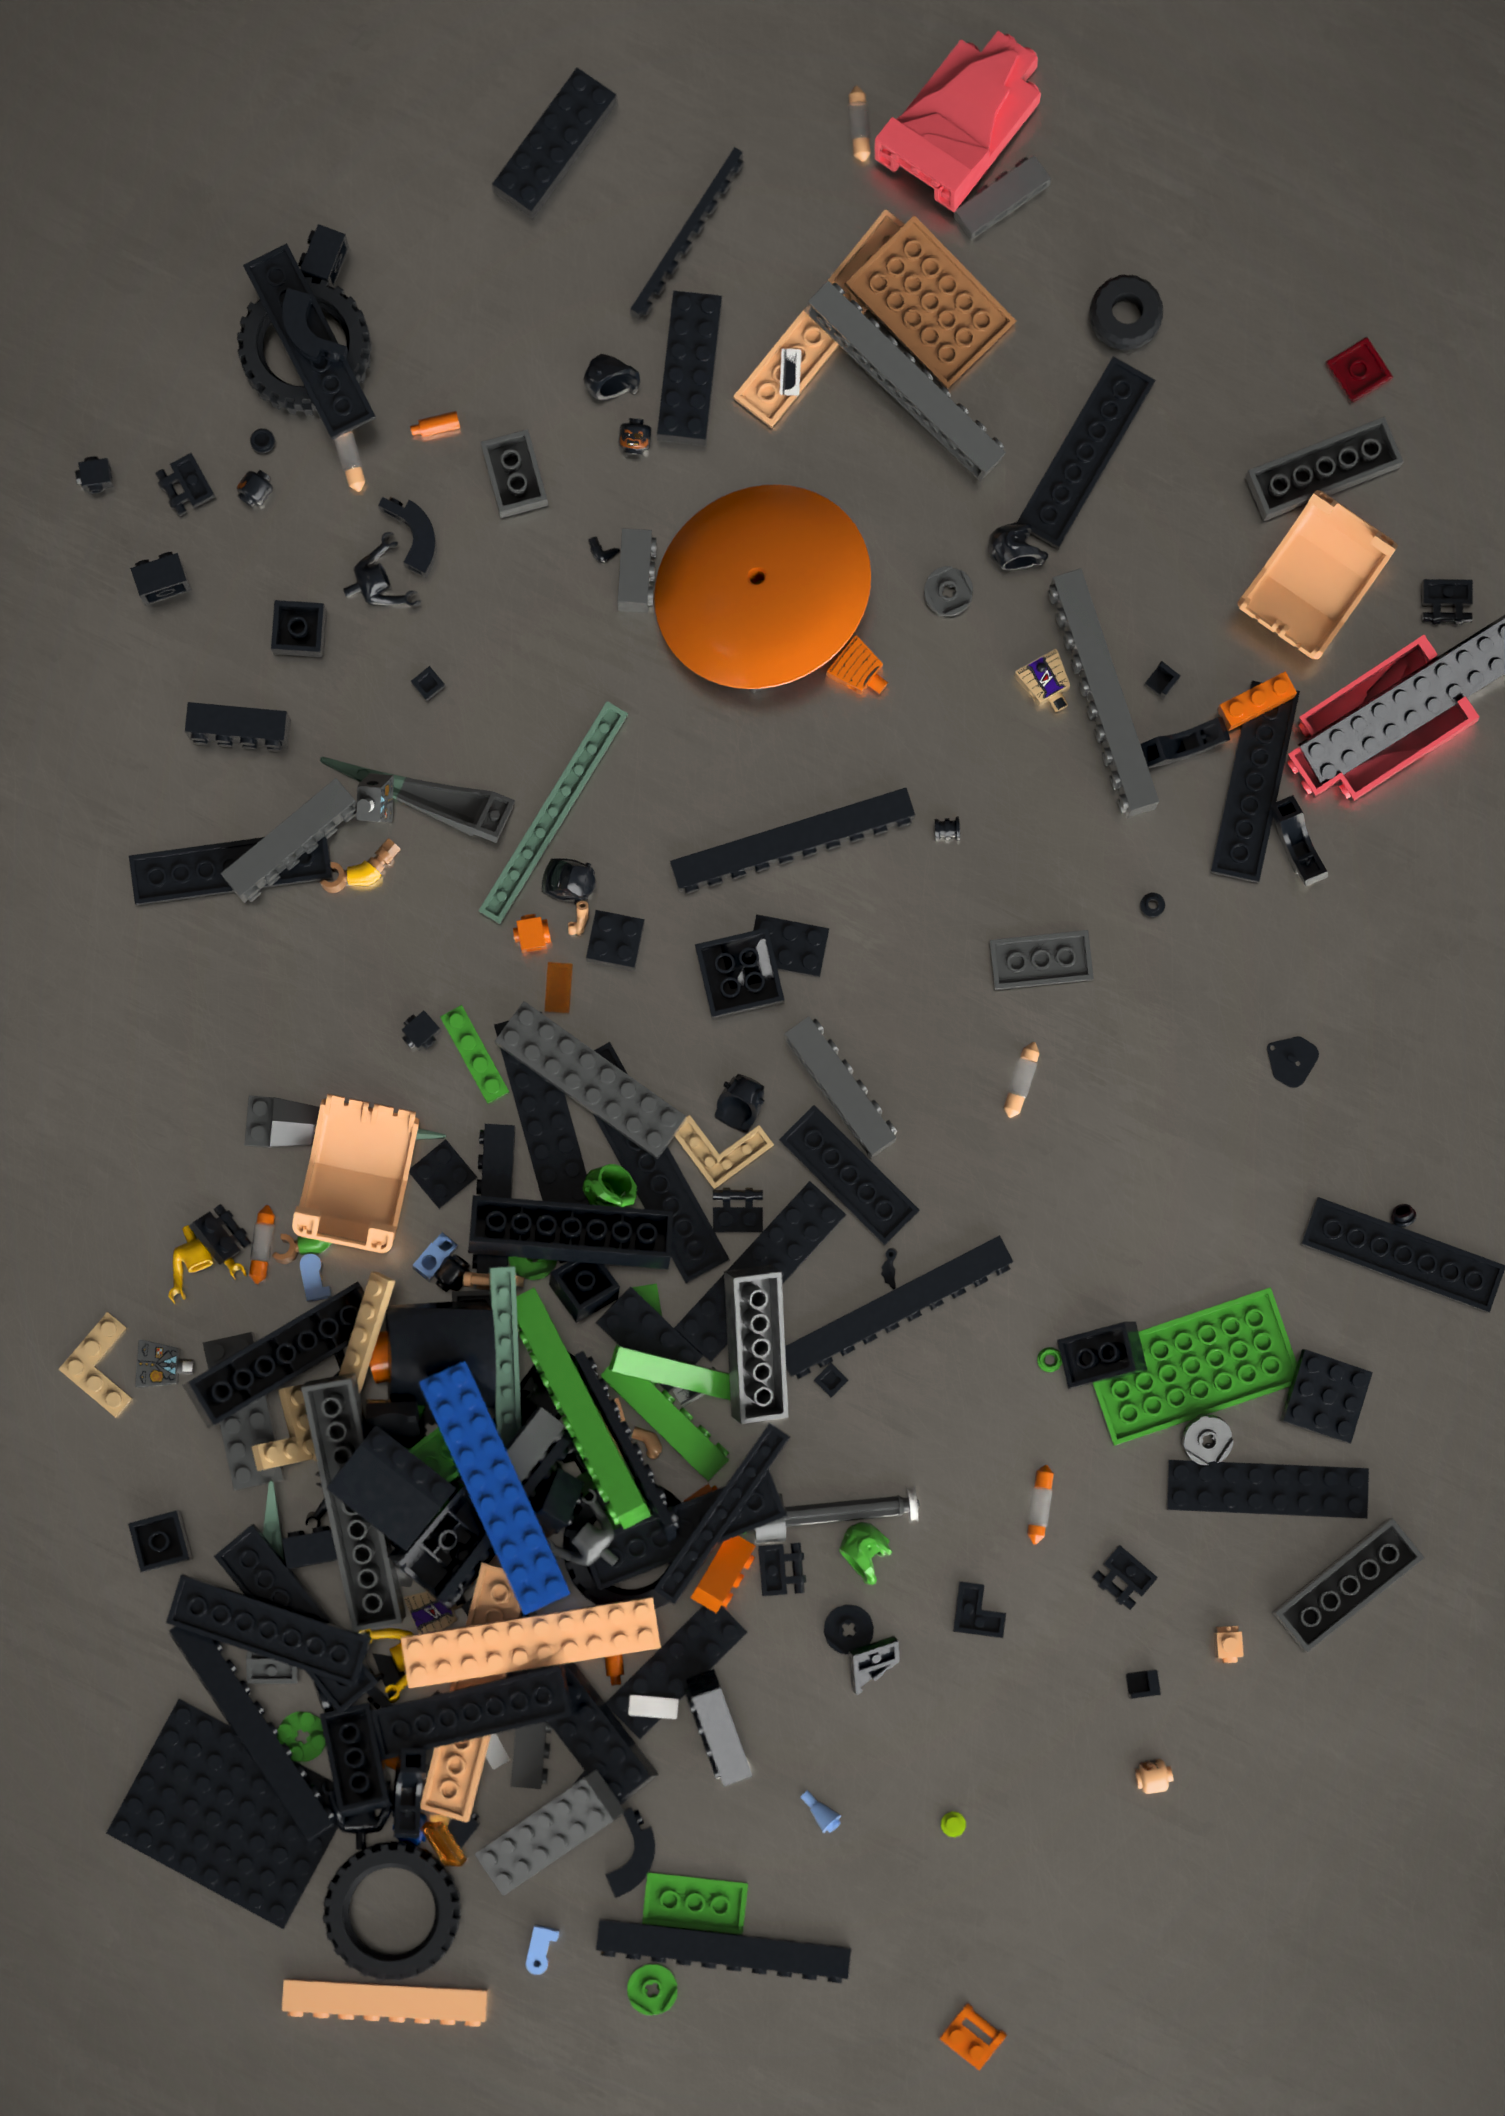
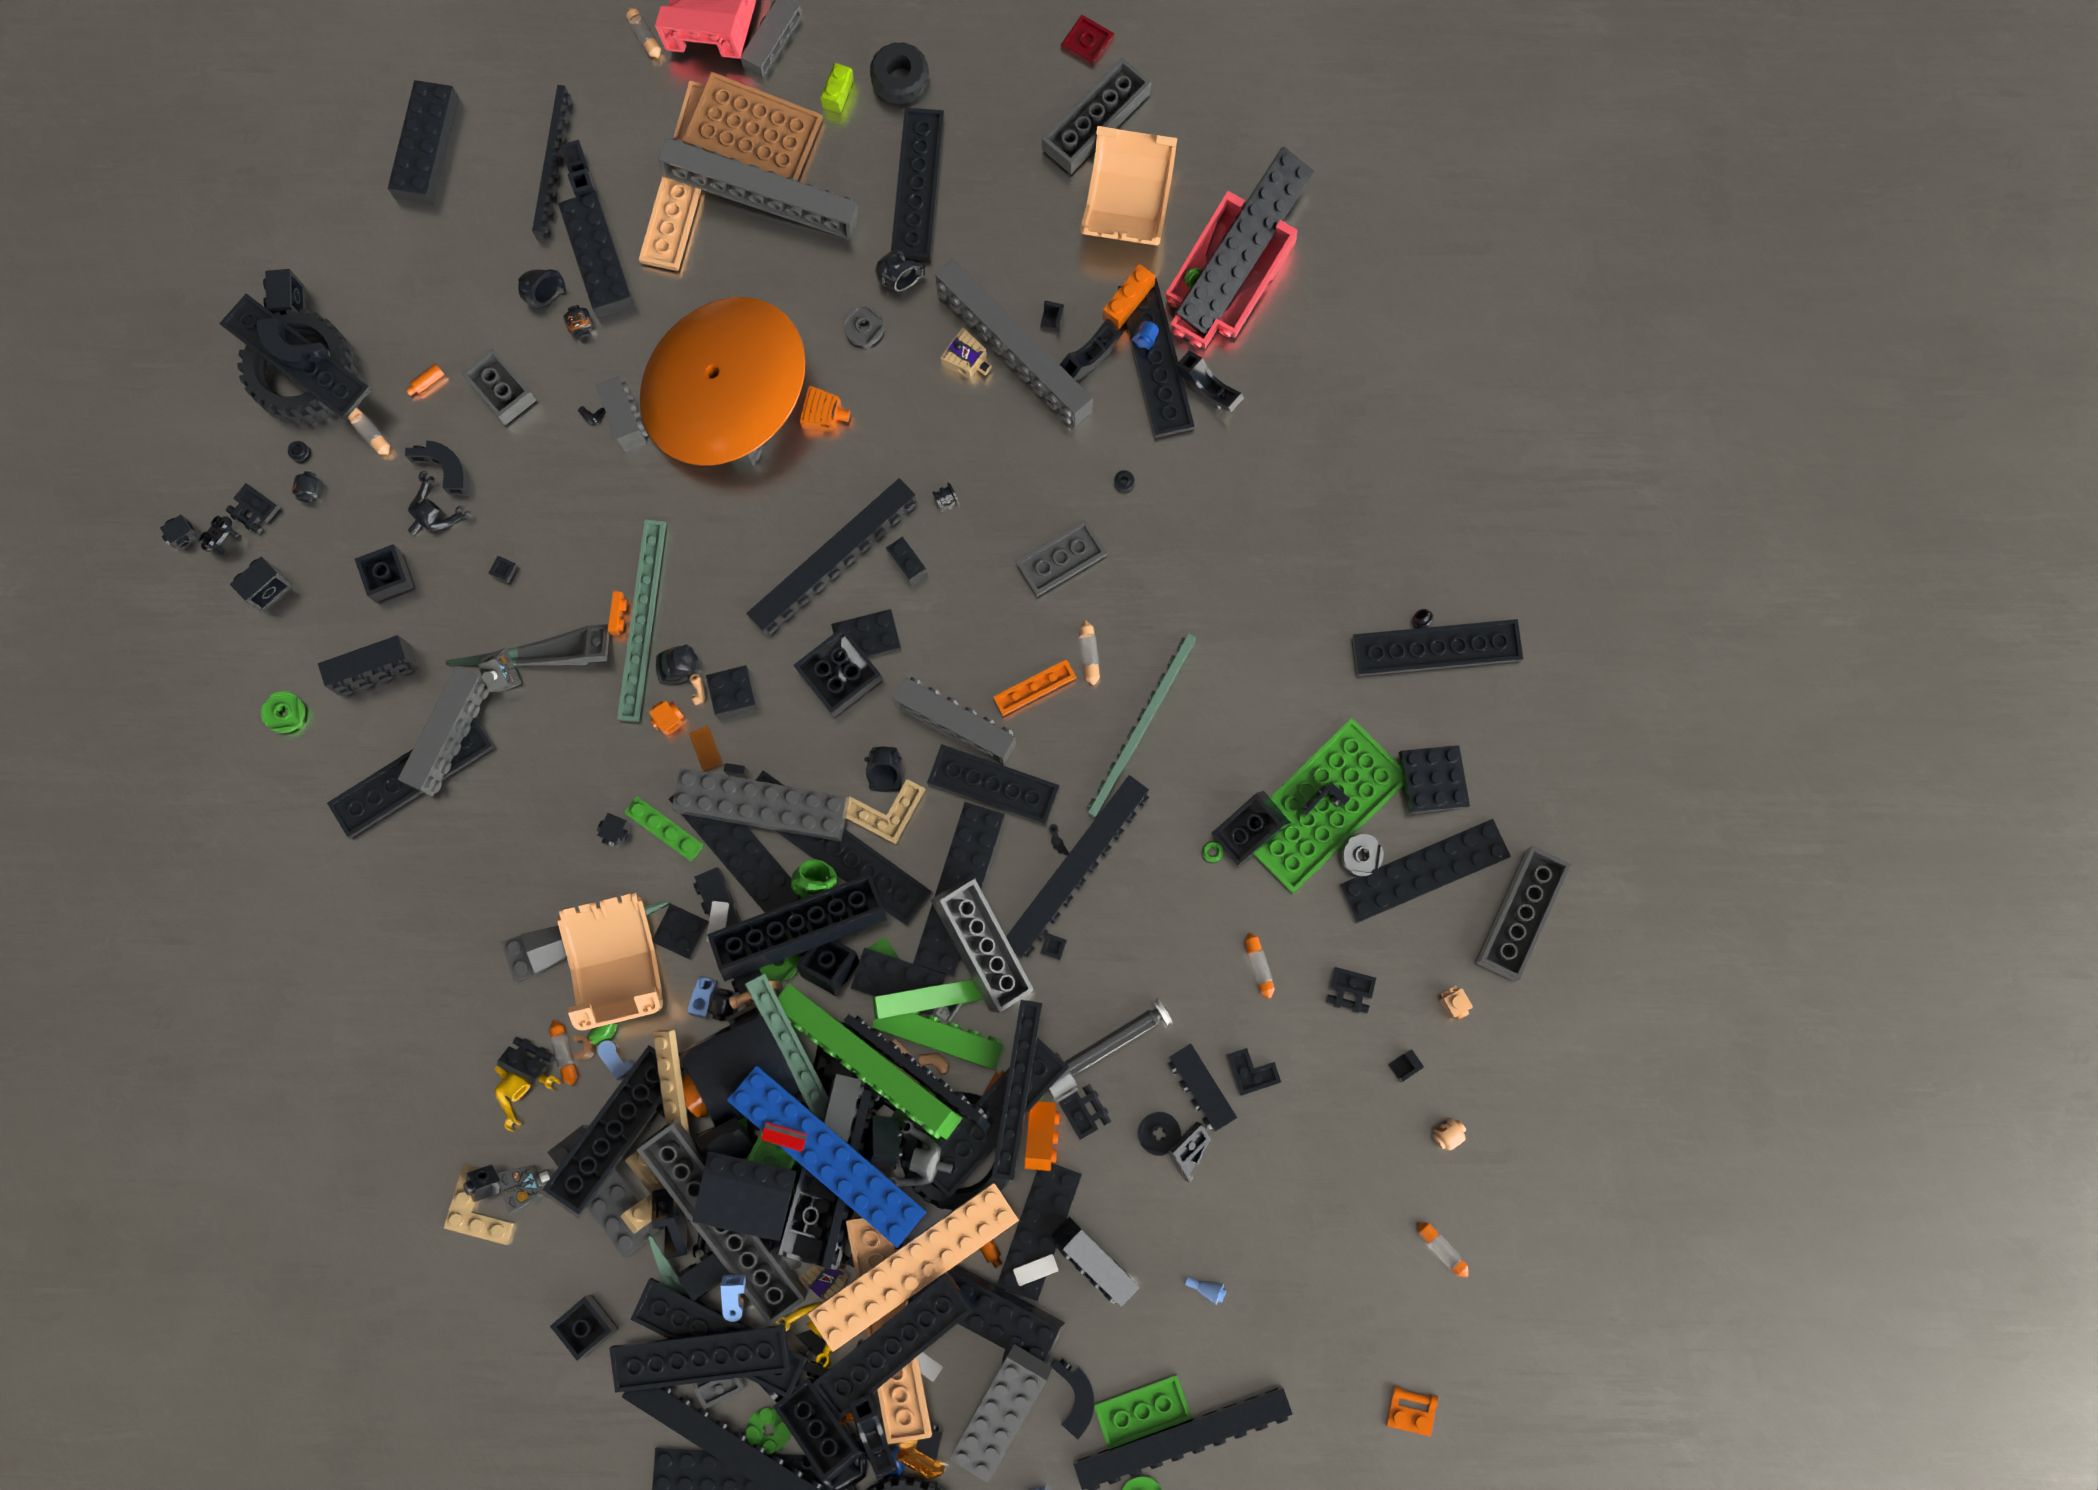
camera: 20 degrees left, 5 degrees down
medium nougat piece [319,838,400,893] -> none
dark grey brick [510,1722,552,1789] -> none
black plate [713,1187,763,1233] -> none
sticker [780,349,801,396] -> none
bright green helmet [839,1522,892,1585] -> none
lime plate [941,1812,966,1837] -> none
black piece [1267,1036,1319,1088] -> none
black plate [1422,579,1473,625] -> none
none -> black plate [198,515,239,554]
none -> bright green plate [261,691,305,733]
none -> black brick [463,1164,501,1202]
none -> black arch [560,139,596,197]
none -> orange plate [608,591,628,637]
none -> black panel [652,1188,687,1259]
none -> white sticker [706,901,729,942]
none -> light blue leg [721,1275,746,1322]
none -> black tile [723,763,748,778]
none -> red sticker [761,1122,807,1151]
none -> lime brick [820,63,854,113]
none -> black brick [886,536,928,586]
none -> orange plate [993,659,1076,716]
none -> sand green plate [1086,633,1196,820]
none -> blue plate [1132,321,1159,350]
none -> black brick [1167,1044,1237,1132]
none -> bright green plate [1184,268,1201,287]
none -> black bracket [1301,782,1350,818]
none -> piece [1418,1222,1468,1277]

